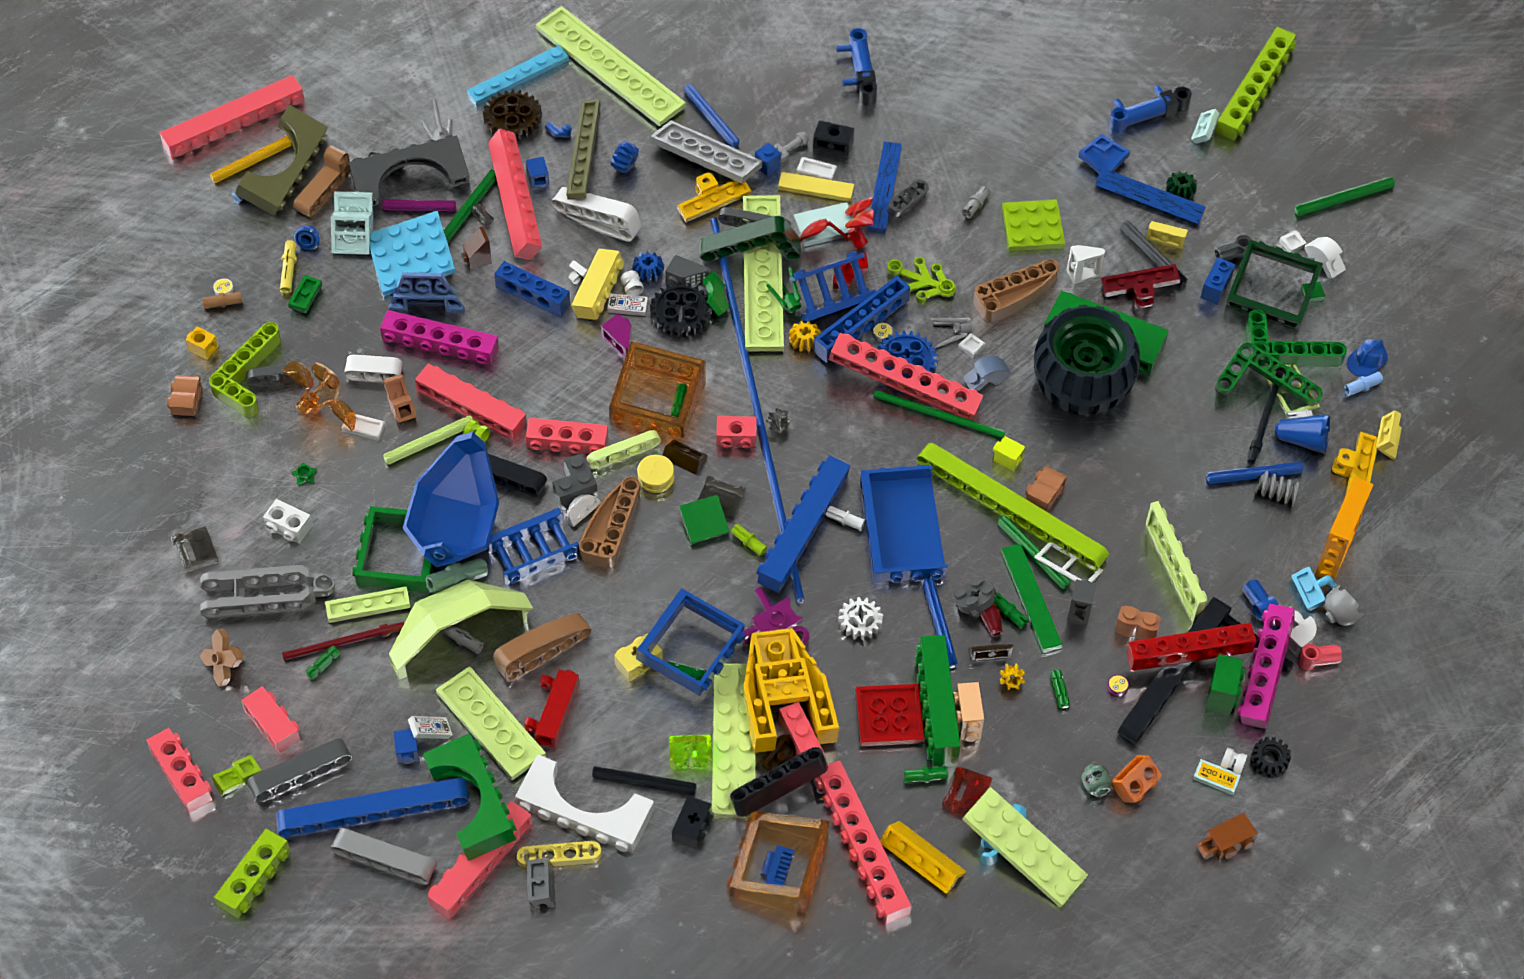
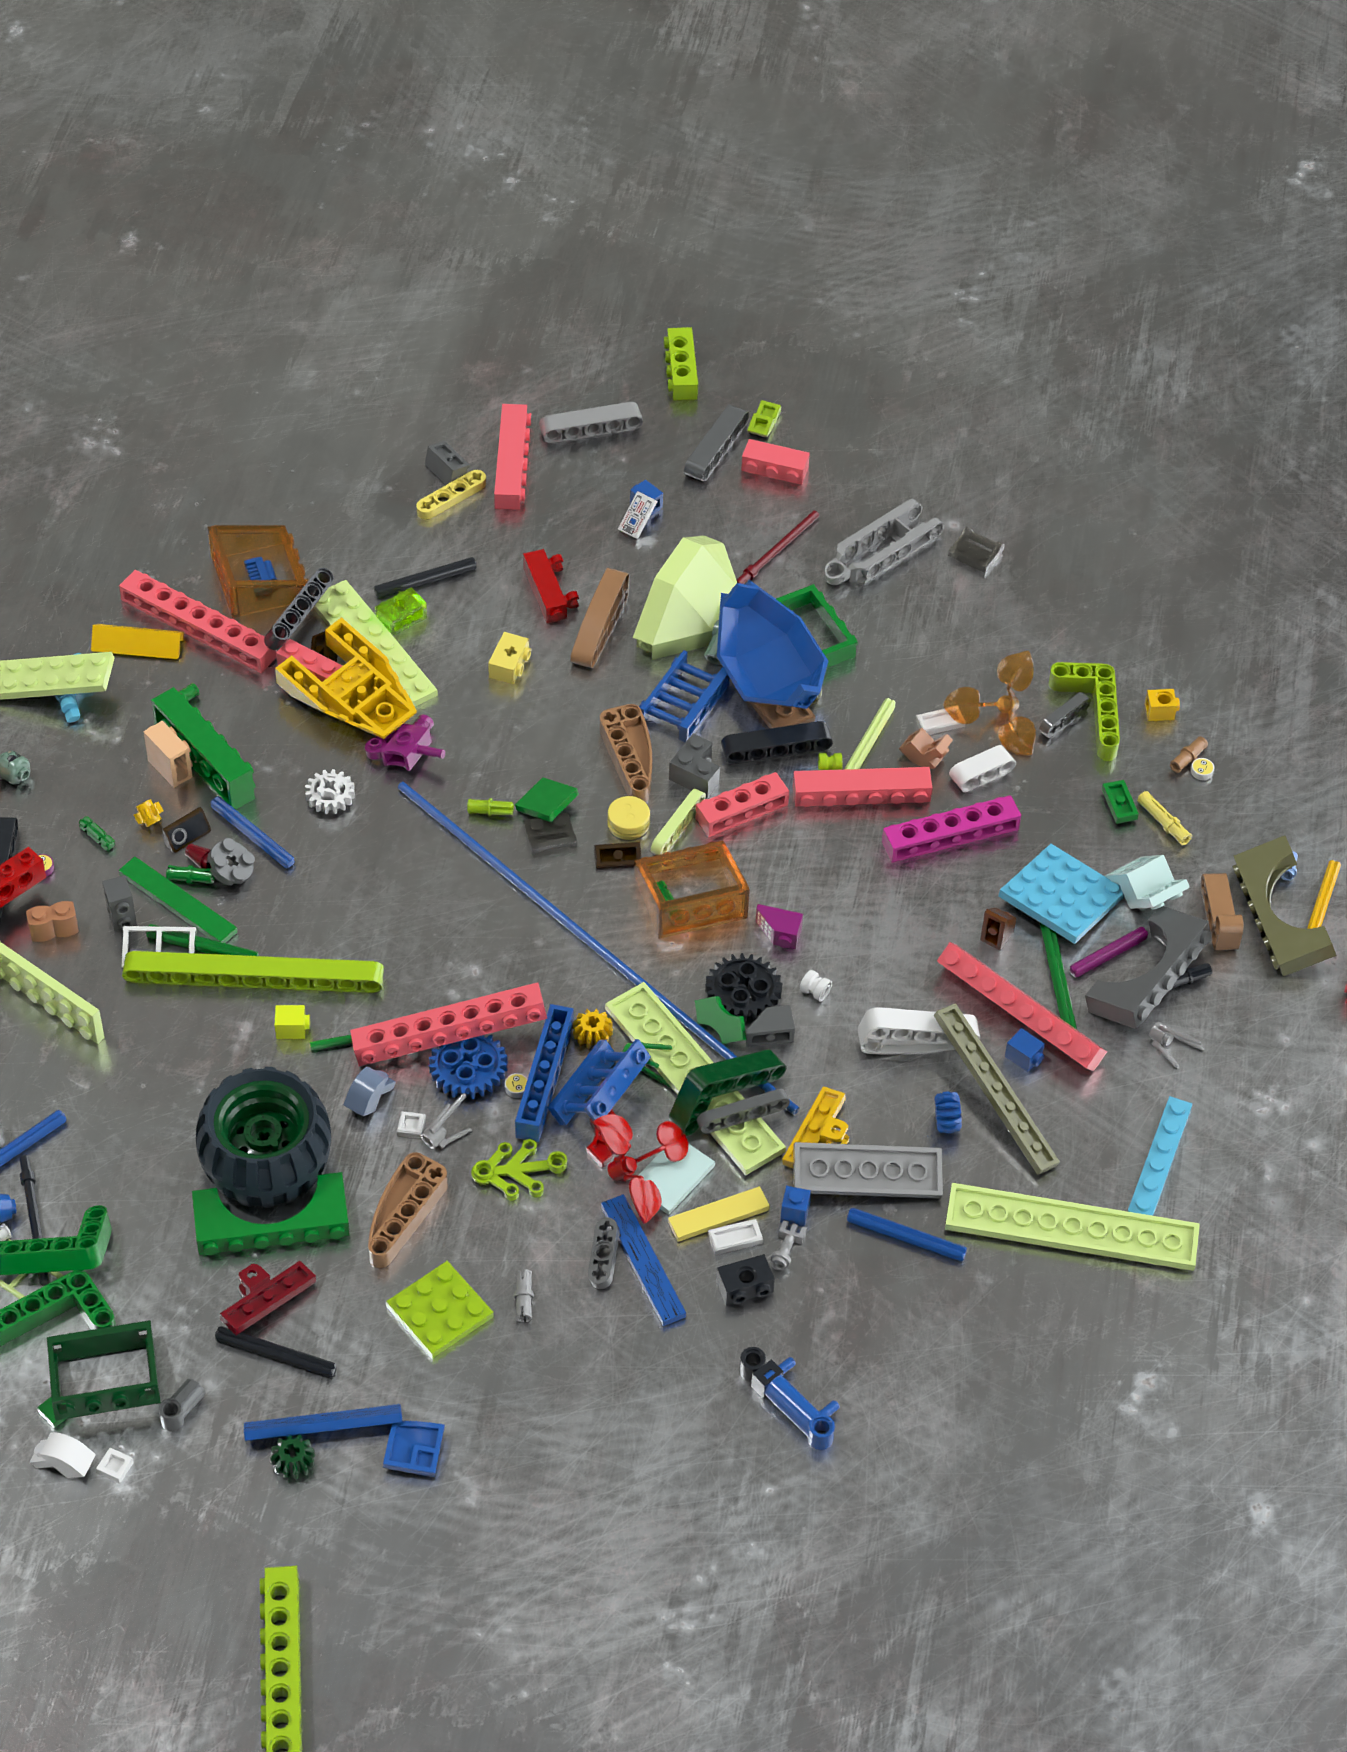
camera: 145 degrees right, 5 degrees down
coral brick [146,728,213,814] -> none
nougat brick [167,375,202,416] -> none
medium nougat plant [200,629,243,687] -> none
white brick [263,499,313,544] -> none
blue beam [276,778,469,837] -> none
green plate [291,463,317,485] -> none
blue brick [294,225,320,250] -> none
green axle [305,646,340,680] -> none
yellowish green plate [325,586,410,623] -> none
medium blue wedge [389,272,465,312] -> none
green arch [423,733,517,861] -> none
yellowish green plate [436,666,546,780] -> none
clear smoke pin [471,203,494,227] -> none
dark brown gear [483,89,542,139] -> none
blue brick [494,261,571,318] -> none
white arch [515,754,654,853] -> none
blue arm [545,122,572,137] -> none
white tile [567,494,602,527] -> none
white tile [568,260,588,286] -> none
light yellow brick [571,249,624,320] -> none
white tile [607,293,648,316] -> none
blue gear [632,251,664,283] -> none
blue window [636,588,746,696] -> none
green axle [668,661,706,681] -> none
black brick [672,795,714,849] -> none
coral brick [716,416,756,448] -> none
blue brick [756,455,850,593] -> none
clear smoke gear [766,408,792,433] -> none
white axle [826,506,866,531] -> none
red plate [855,684,924,746] -> none
blue panel [860,465,948,583] -> none
clear red plate [942,767,993,814] -> none
nougat brick [1025,466,1067,512] -> none
white tile [1067,245,1105,284] -> none
blue piece [1109,85,1192,133] -> none
light yellow panel [1146,221,1188,249] -> none
light aqua plate [1191,109,1220,144] -> none
blue brick [1200,258,1235,305] -> none
green axle [1294,176,1396,216] -> none

